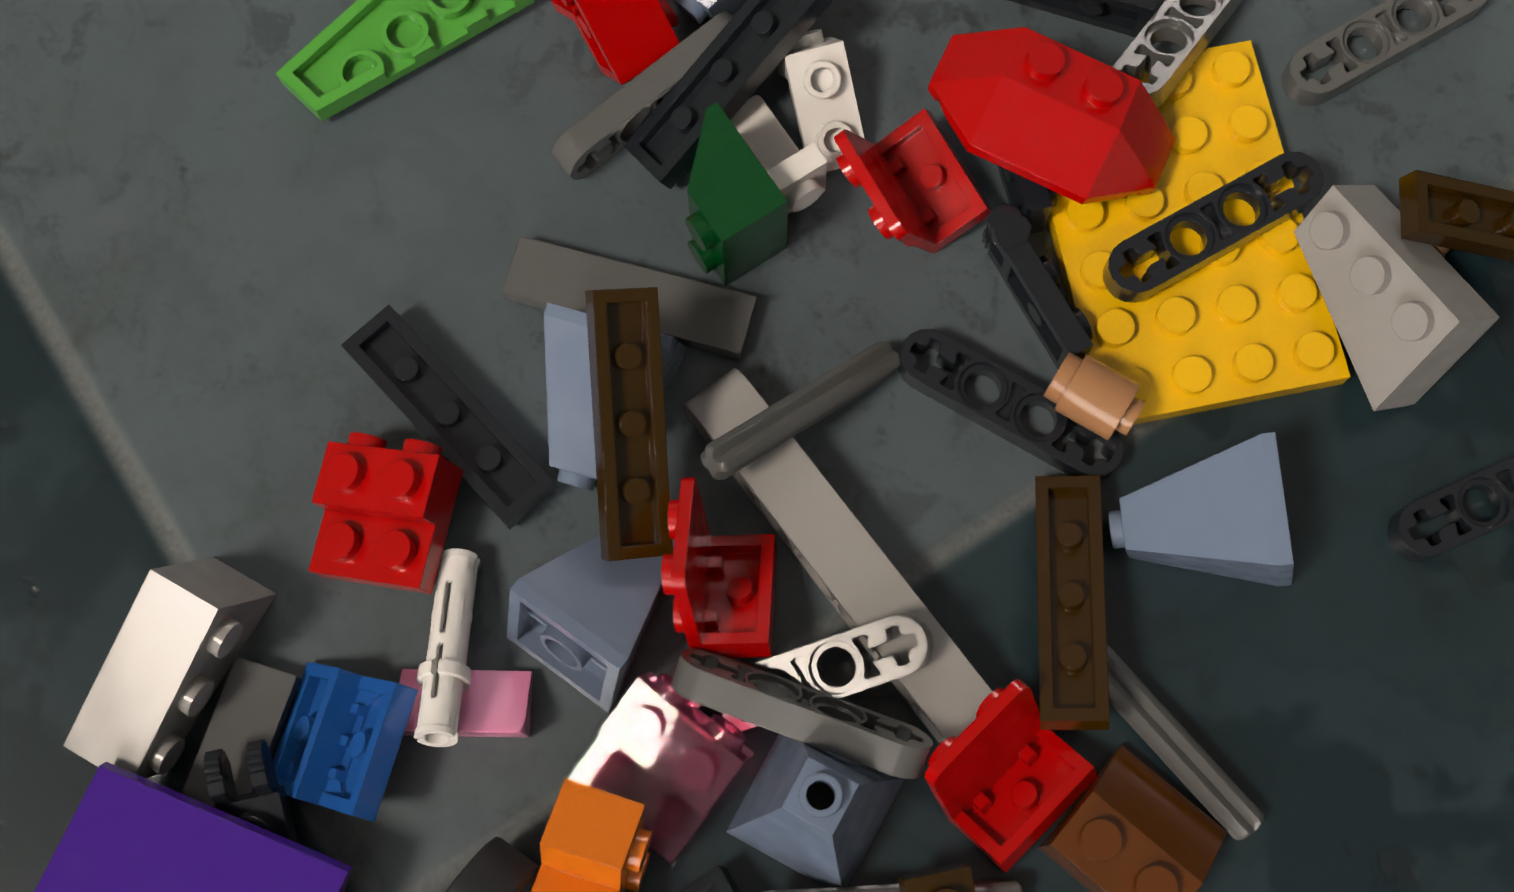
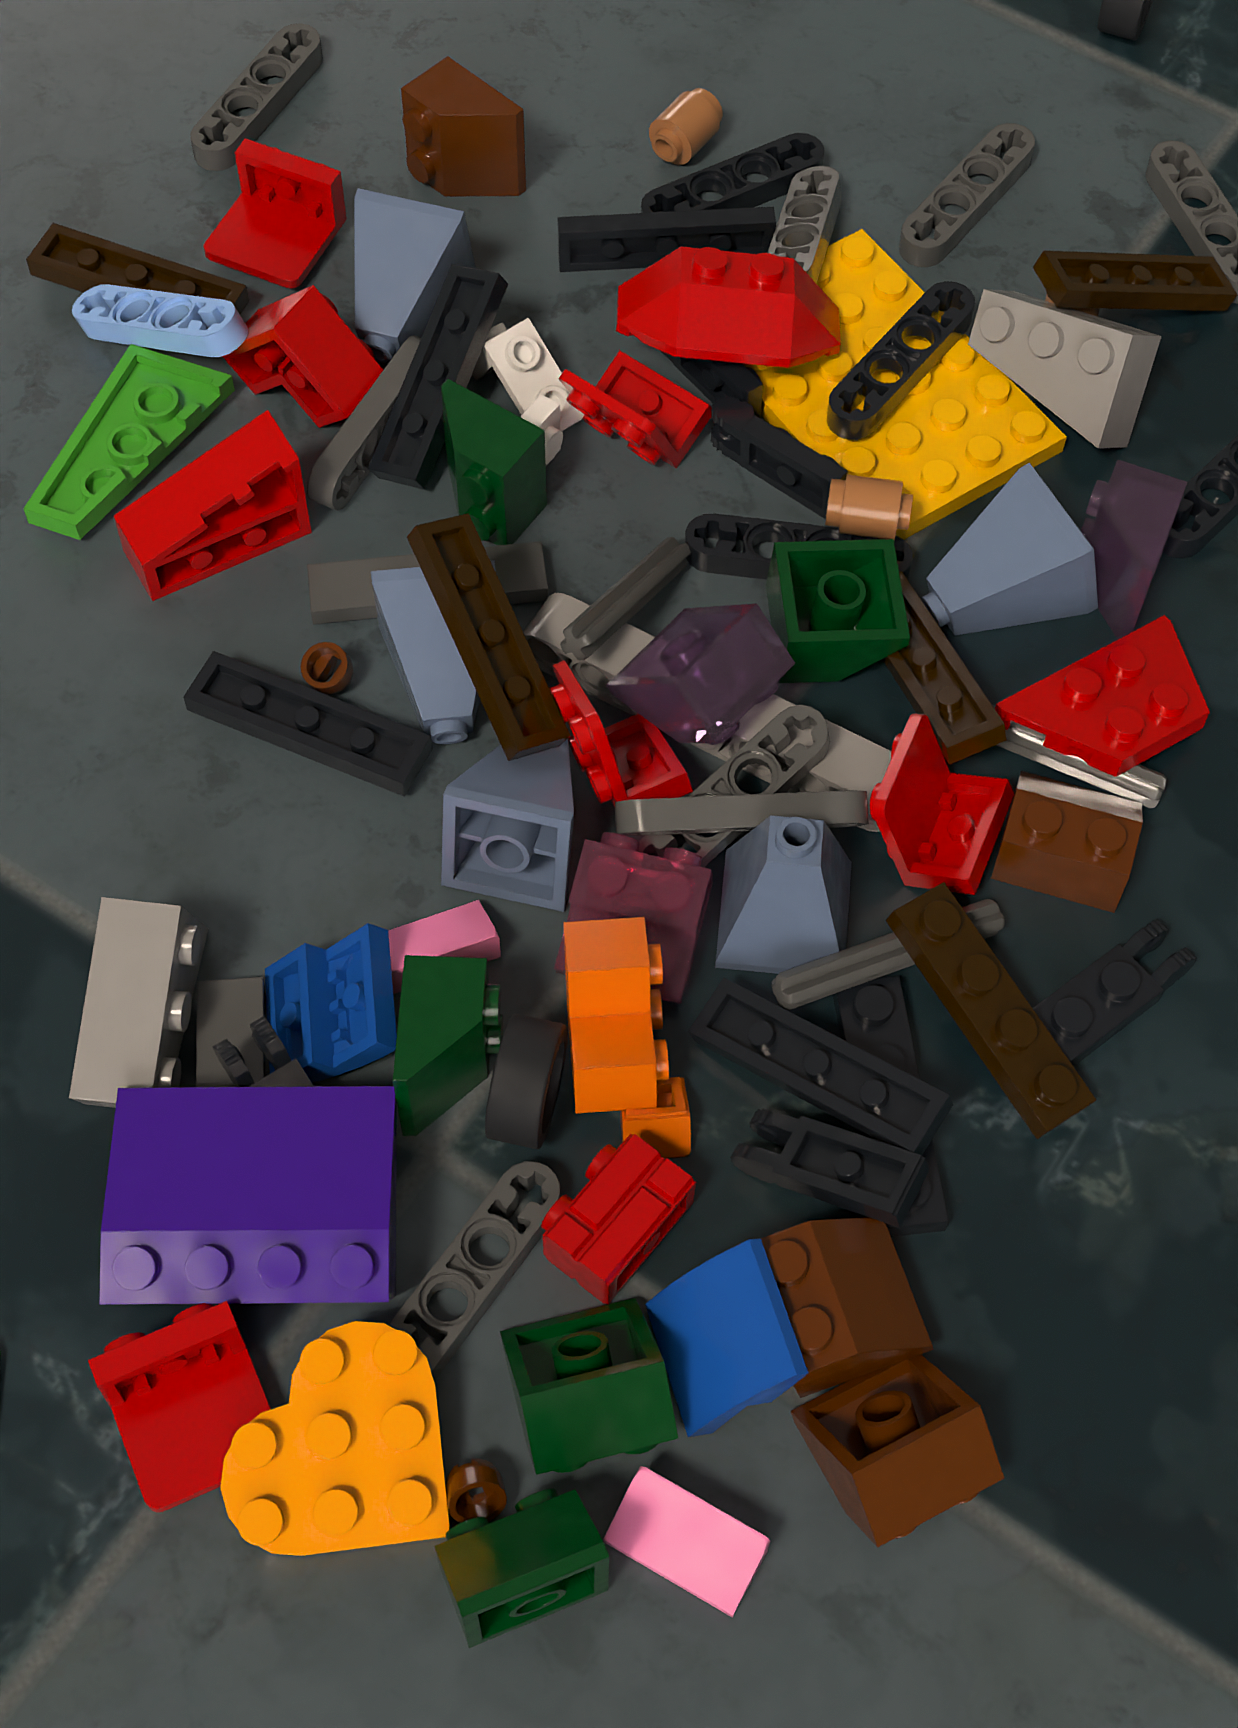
camera: 25 degrees left, 15 degrees down
red plate [308,432,463,594] -> none
white pin [414,548,481,747] -> none
none -> red wedge [114,410,312,601]
none -> reddish brown hinge [301,642,354,694]
none -> dark green slope [392,955,503,1136]
none -> clear purple slope [606,603,795,745]
none -> dark green slope [766,539,910,683]
none -> red wing [995,615,1210,777]
none -> clear purple slope [1081,460,1187,639]

